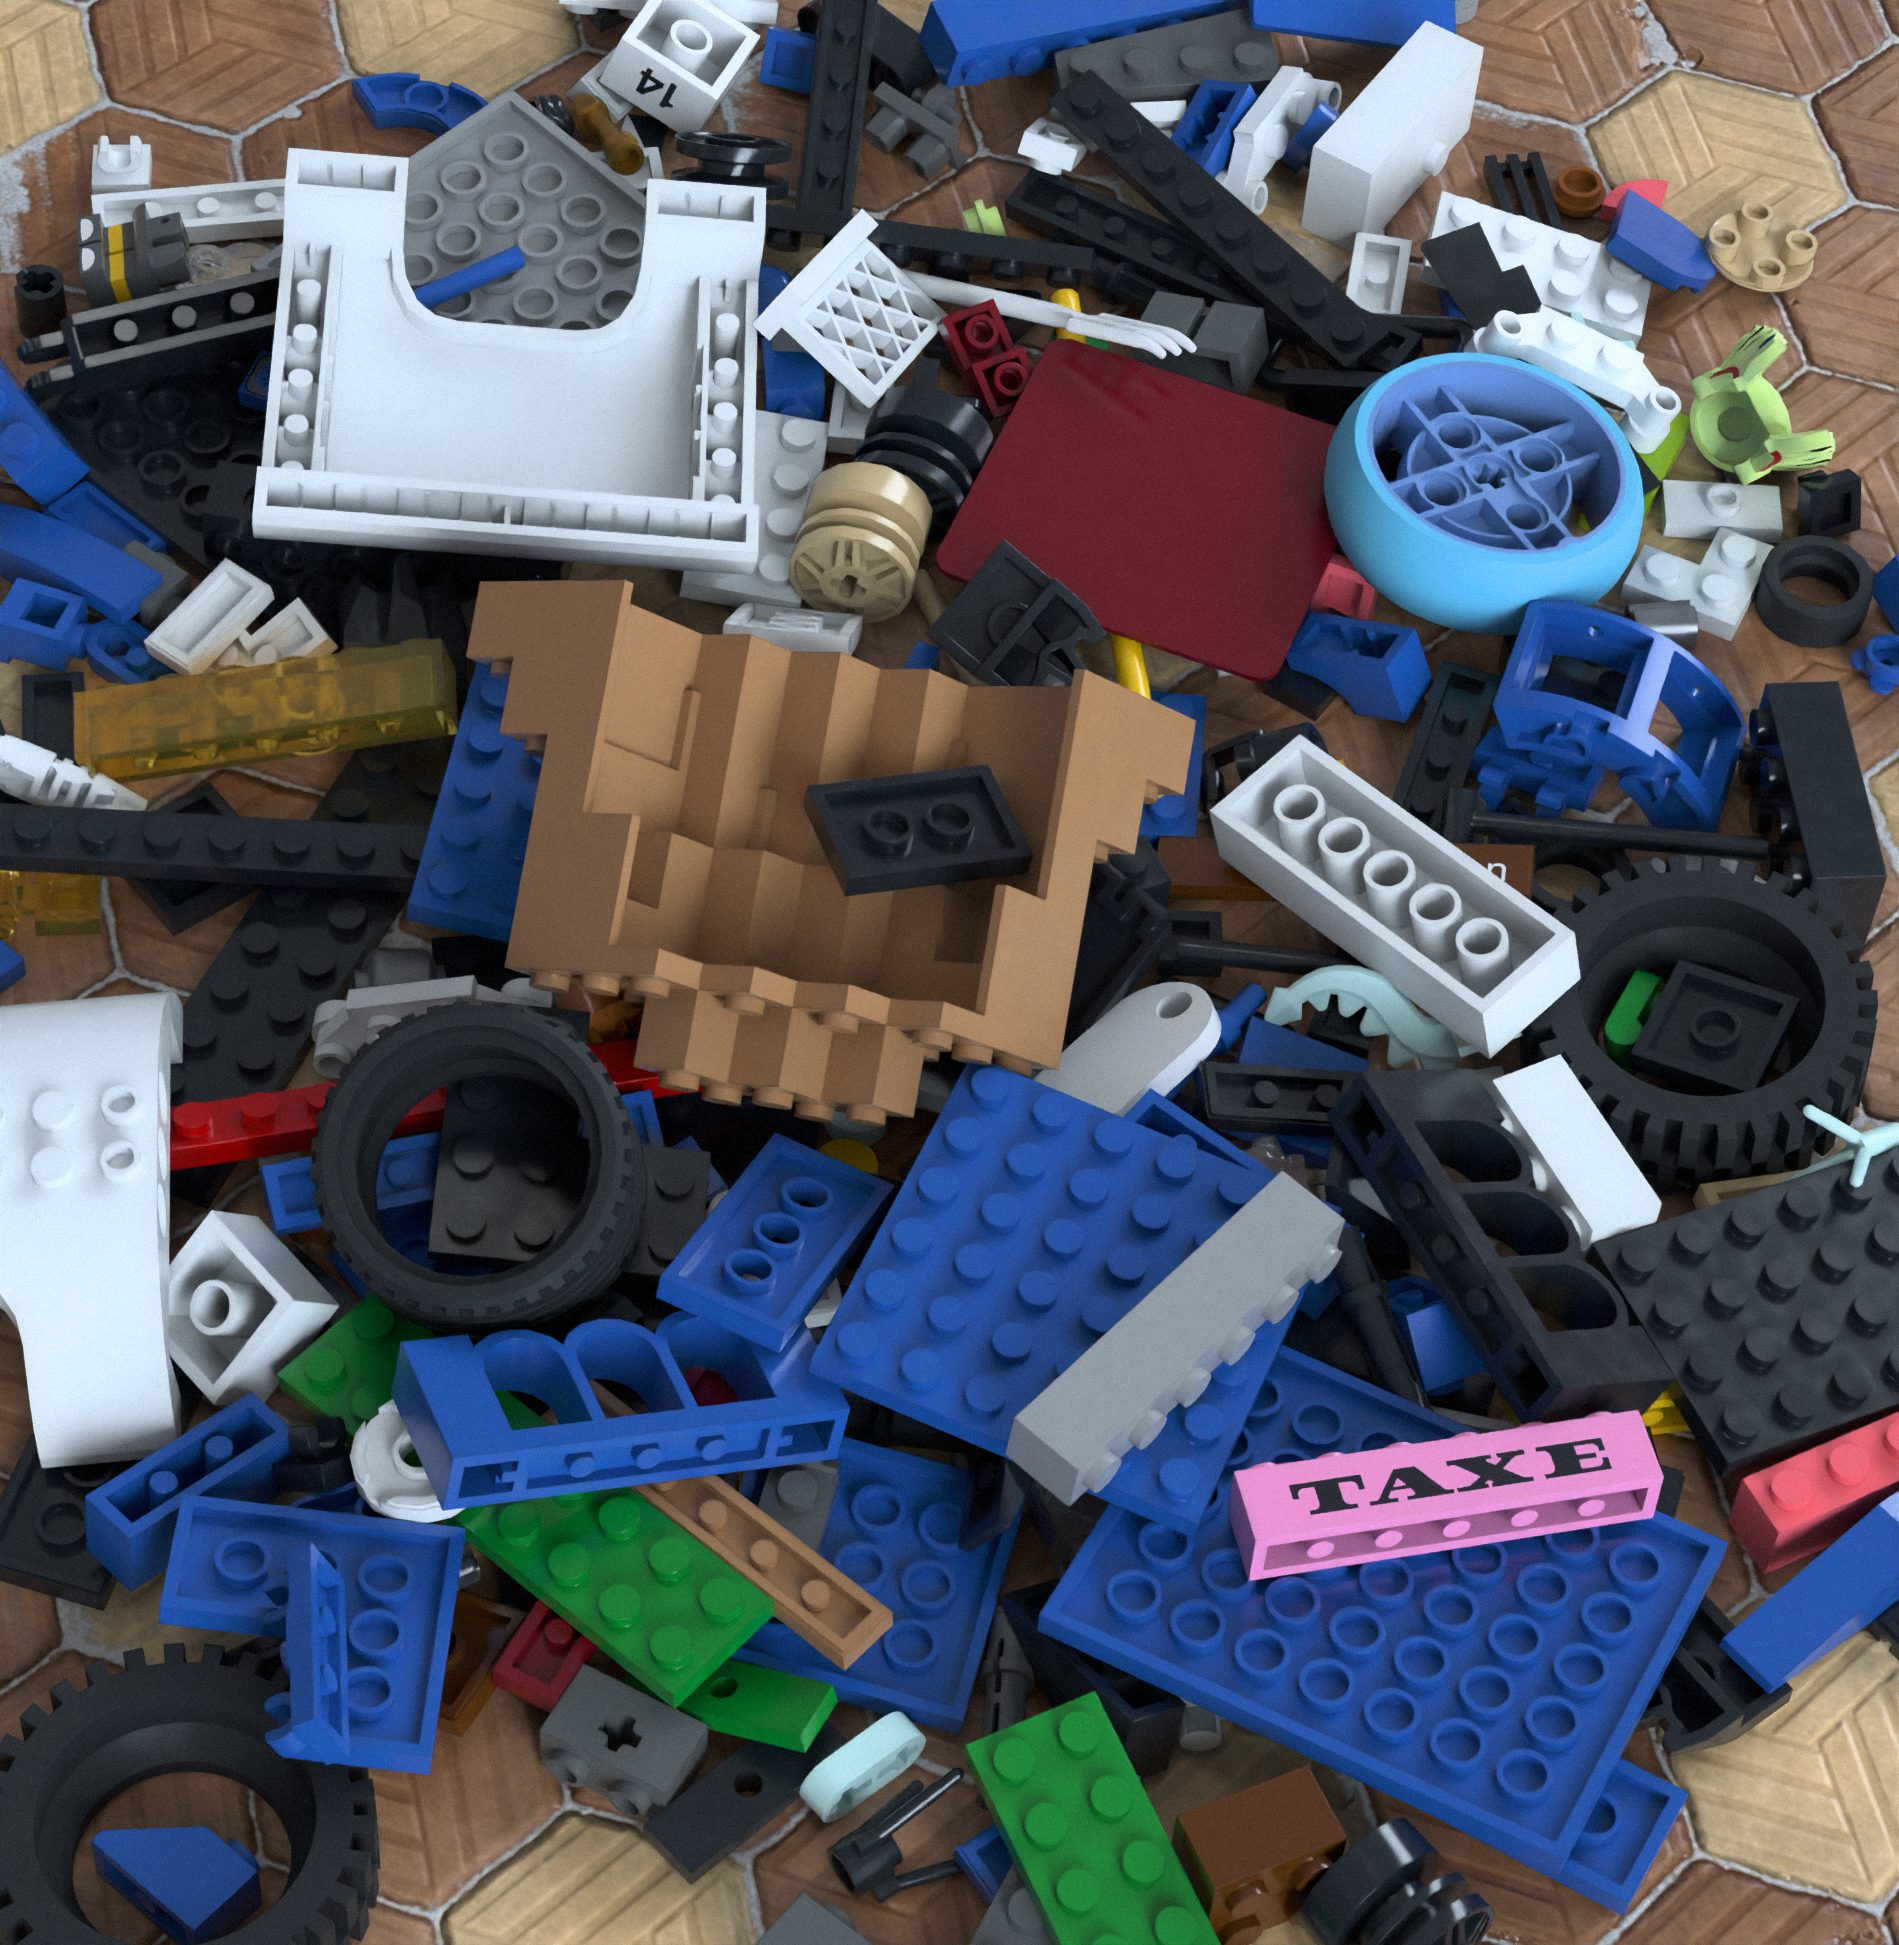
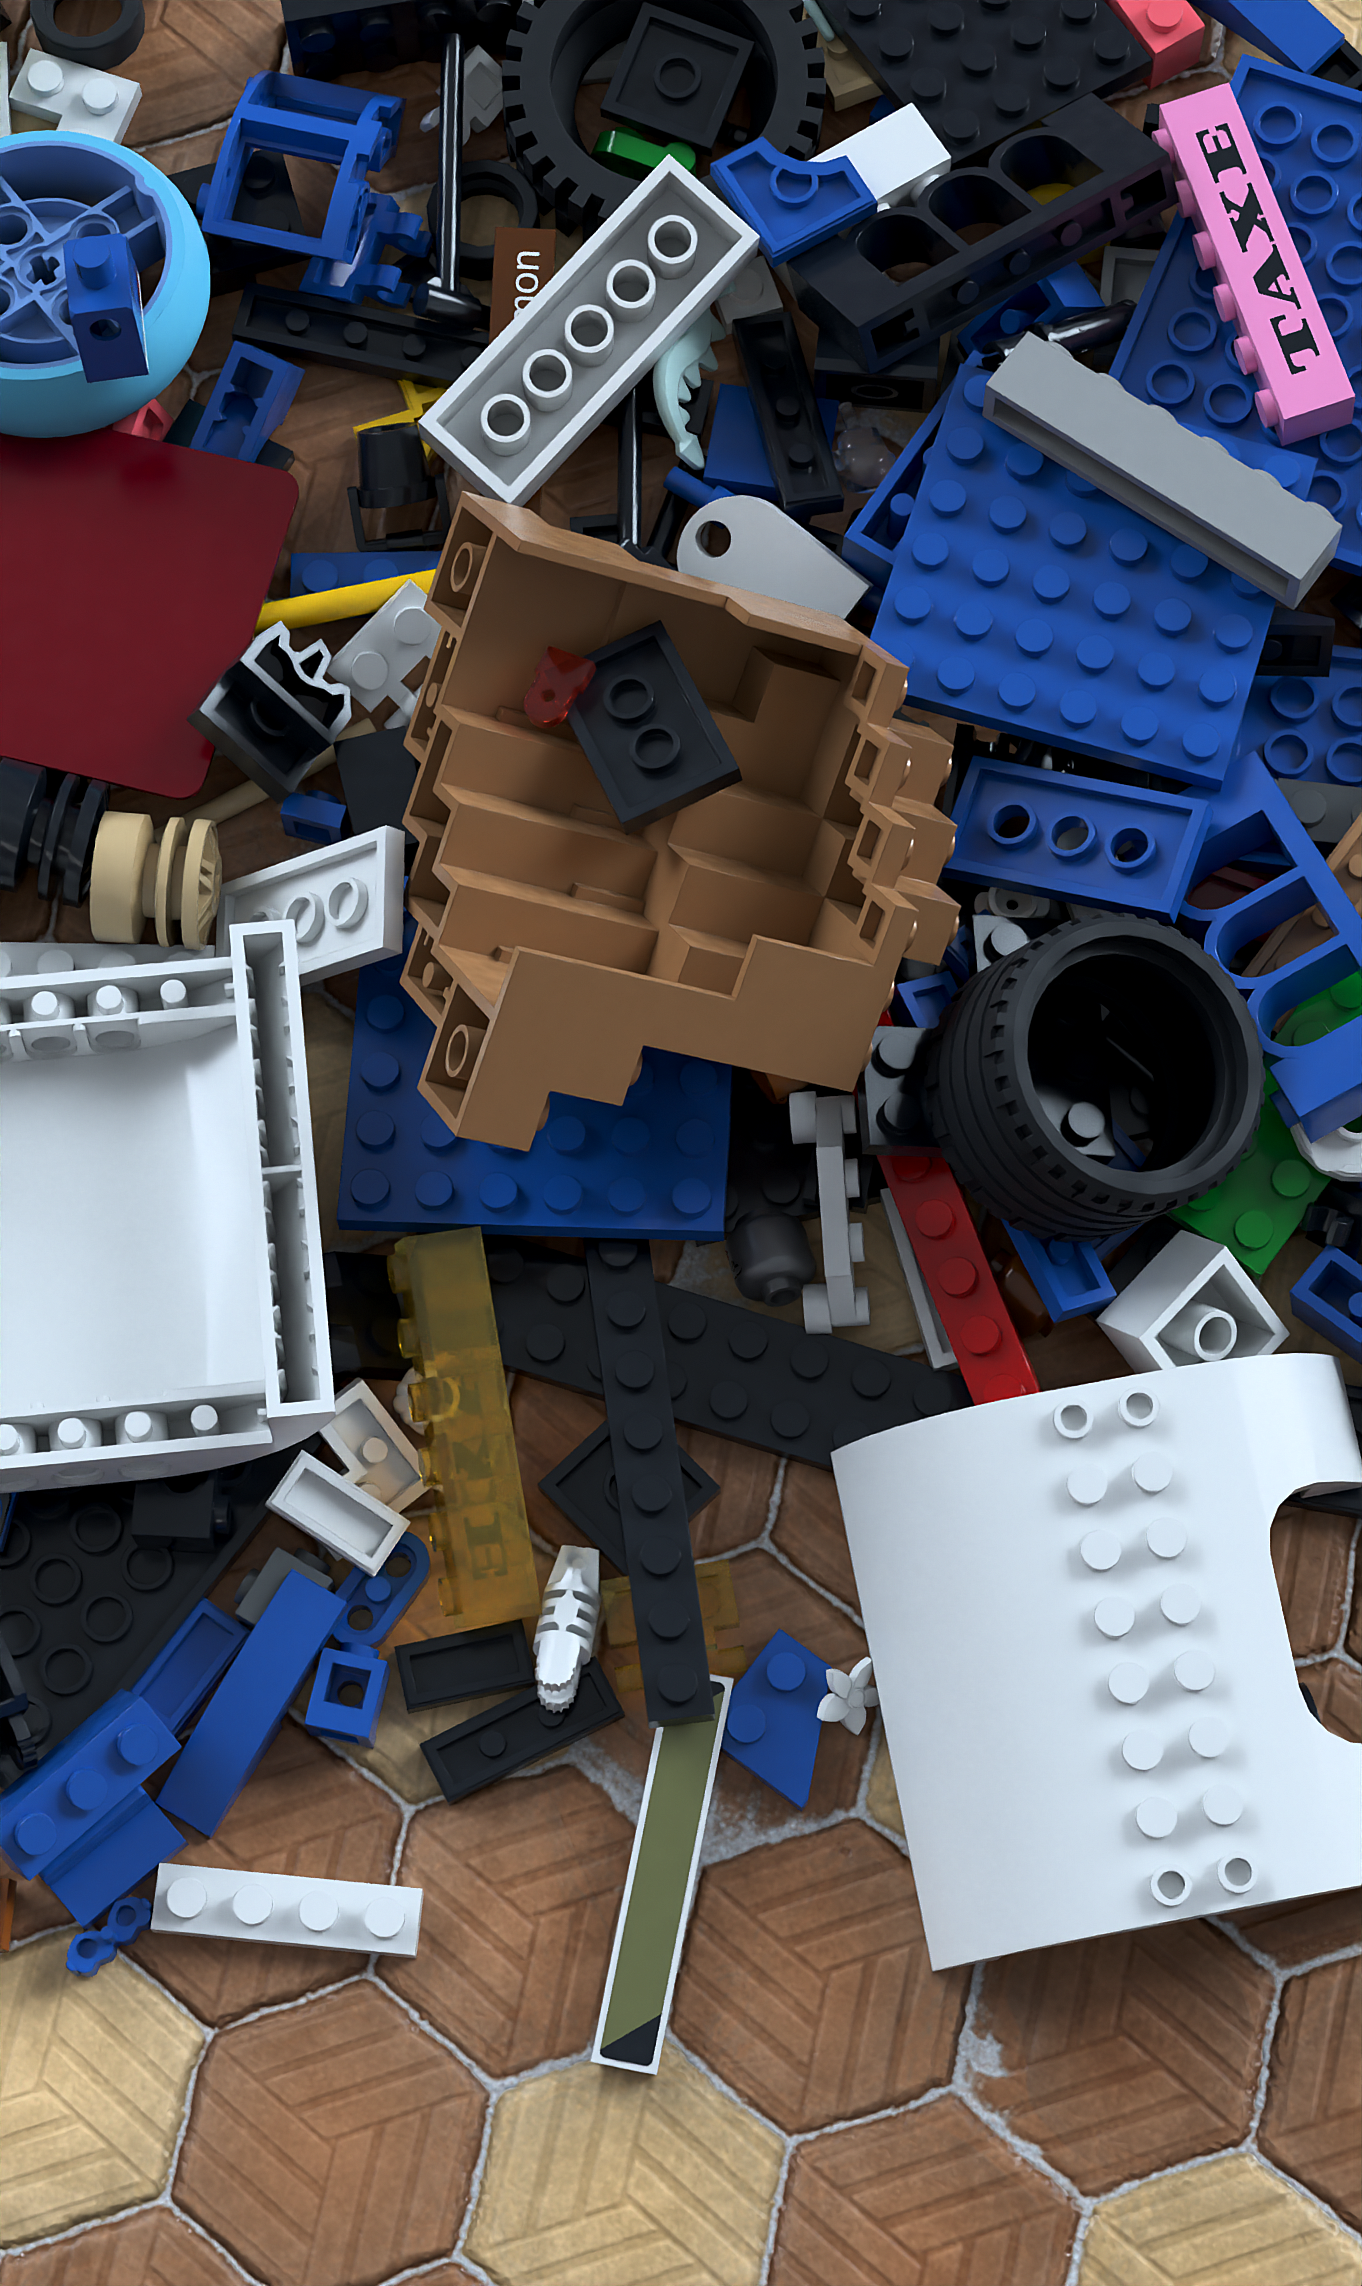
camera: 90 degrees left, 20 degrees up
flat silver piece [1623,599,1698,651] -> none
none -> blue torso [63,233,149,383]
none -> clear red piece [524,646,596,728]
none -> blue tile [710,136,878,268]

